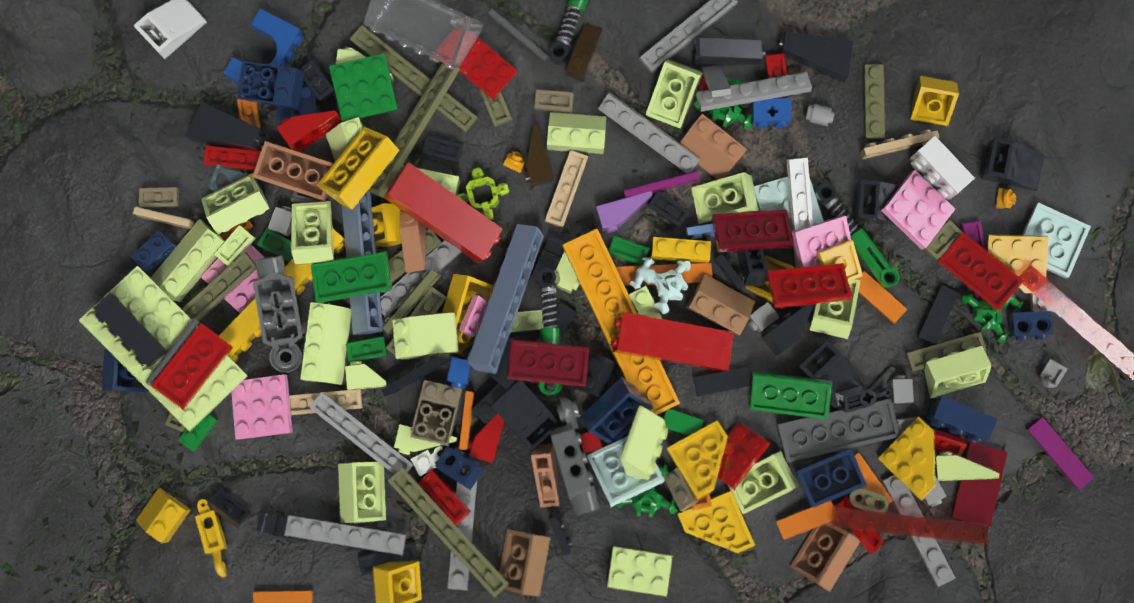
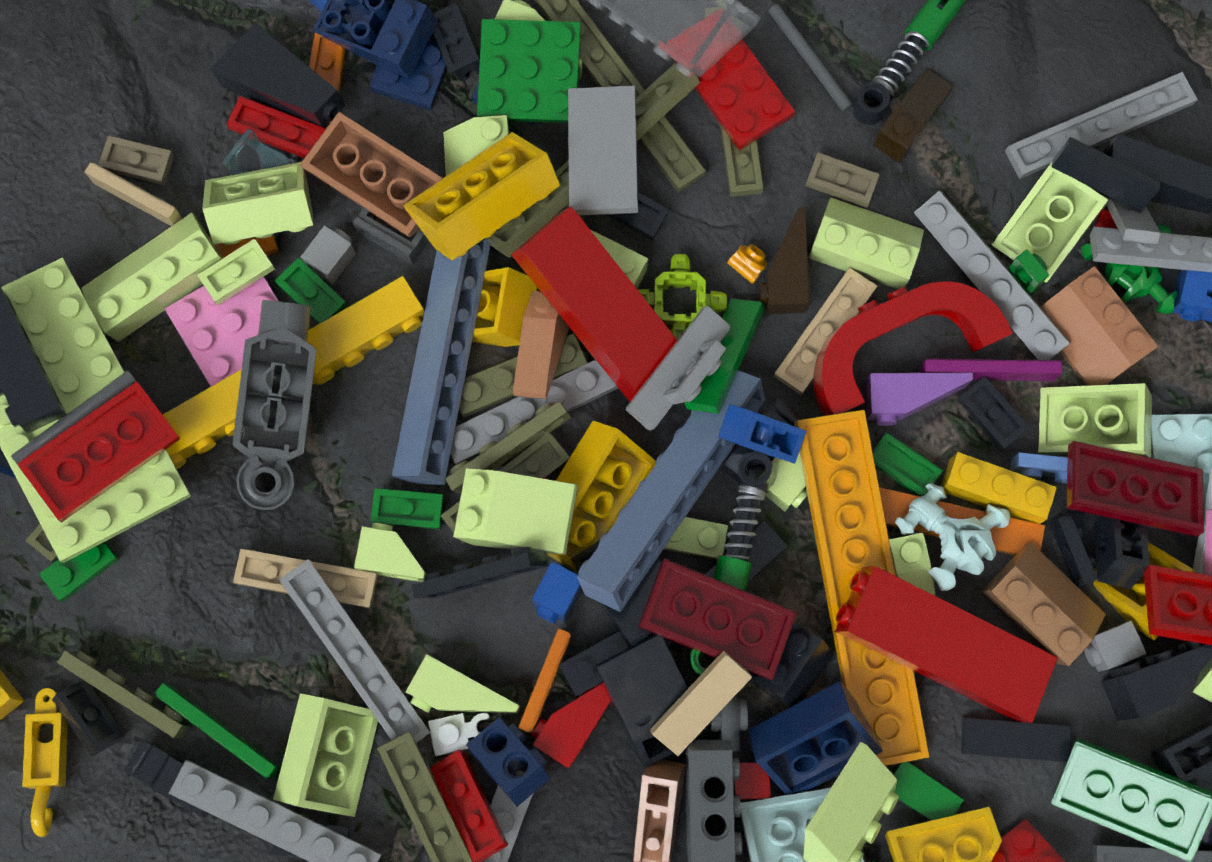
camera: 15 degrees right, 5 degrees down
dark blue brick [131,230,177,273] -> none
olive plate [181,252,257,322] -> none
bright pink plate [231,375,293,440] -> none
red slope [277,111,343,152] -> none
yellowish green slope [291,201,334,264] -> none
yellowish green slope [301,302,352,385] -> none
green tile [311,251,392,303] -> none
dark tan slope [410,380,463,446] -> none
bright pink plate [459,295,488,338] -> none
none -> olive plate [57,650,190,739]
none -> green tile [155,683,281,778]
none -> light grey tile [568,86,638,215]
none -> light grey bracket [626,306,730,430]
none -> tan tile [650,651,752,756]
none -> green tile [684,298,764,414]
none -> blue brick [718,404,806,464]
none -> red arch [813,281,1013,416]
none -> green plate [1009,249,1049,295]
none -> black tile [1051,136,1161,213]

